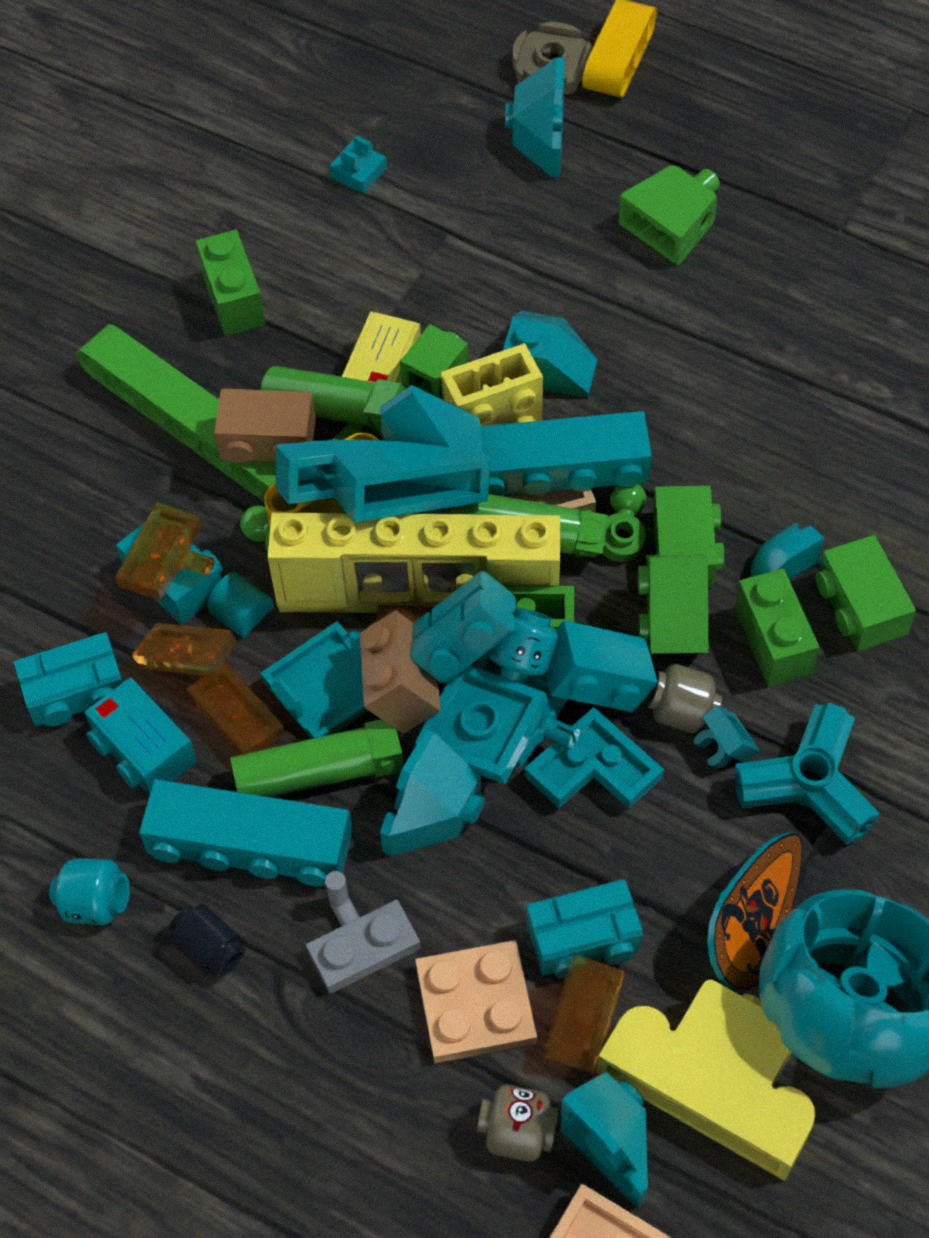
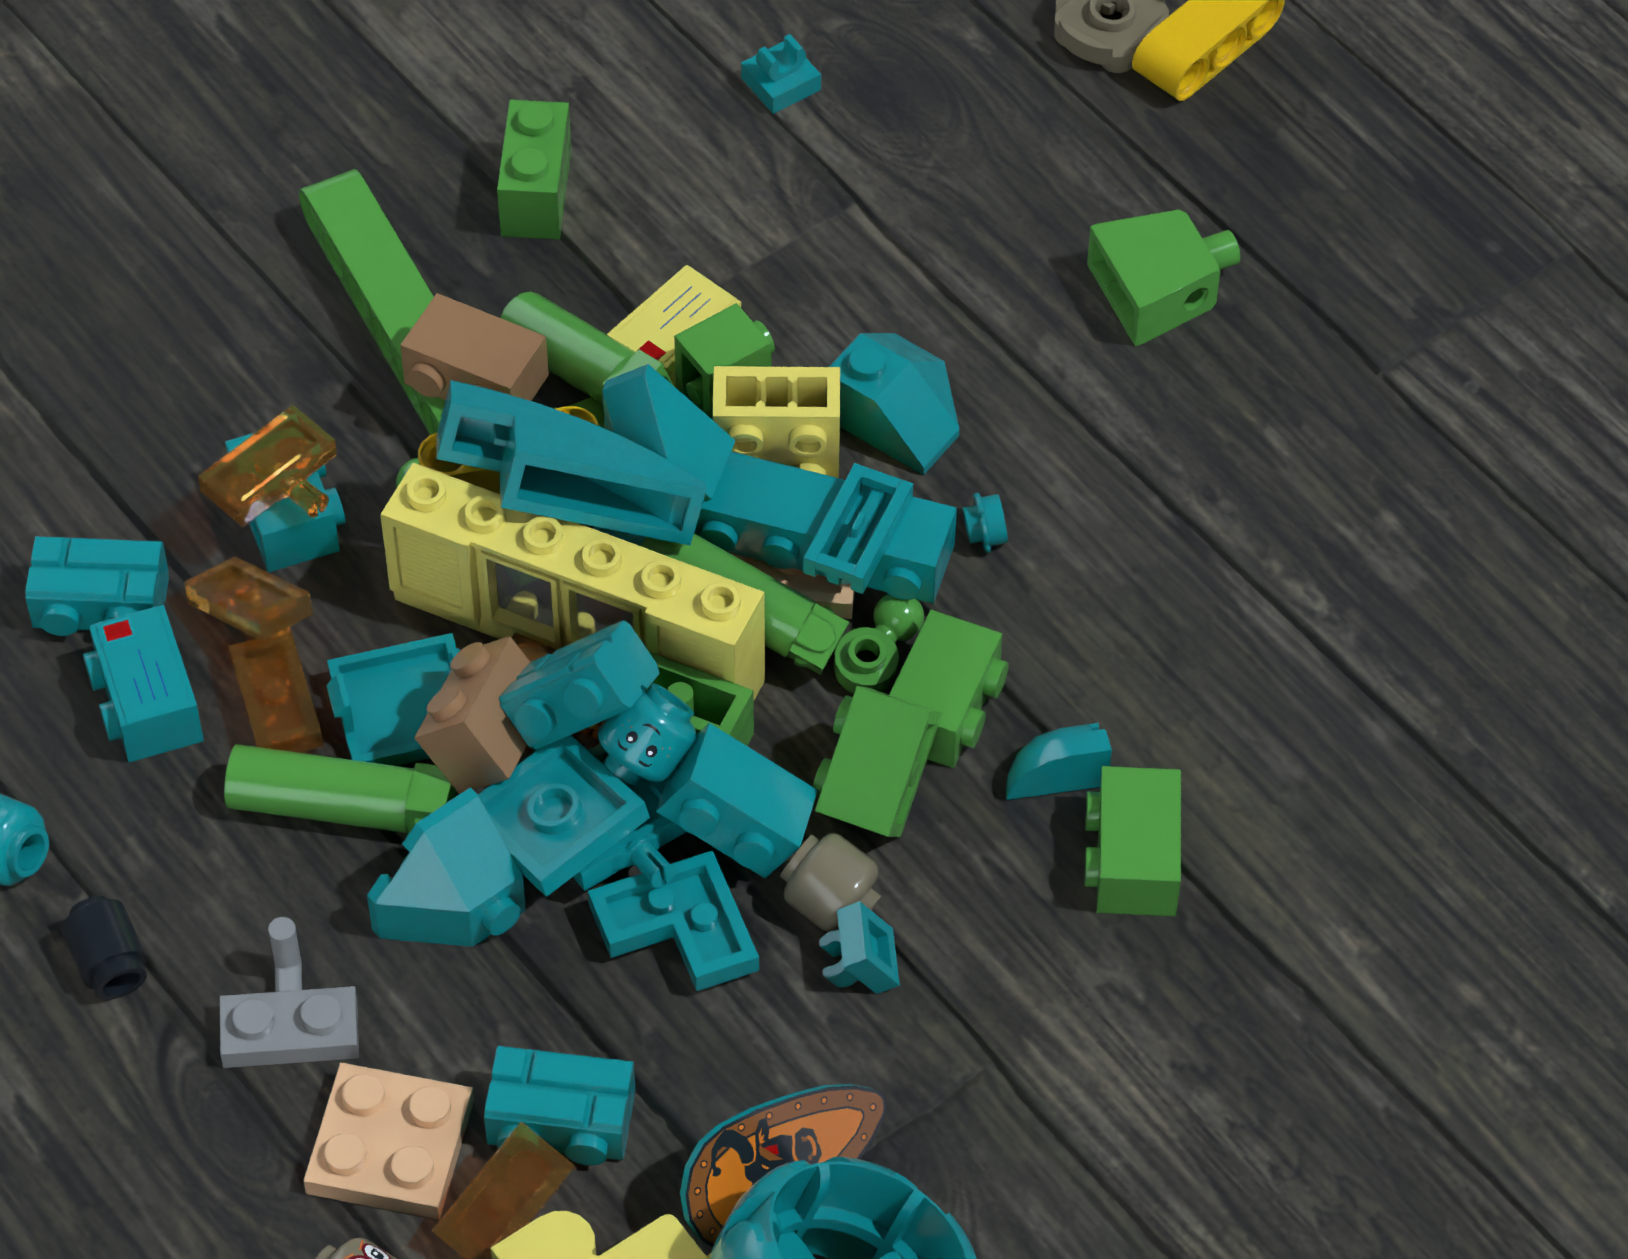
camera: 20 degrees right, 5 degrees down
teal brick [139,779,353,887] -> none
teal brick [207,572,275,638] -> none
teal slope [505,58,565,178] -> none
bright green brick [734,568,820,688] -> none
teal piece [734,702,880,845] -> none
none -> teal tile [803,463,913,594]
none -> teal plate [962,493,1008,553]

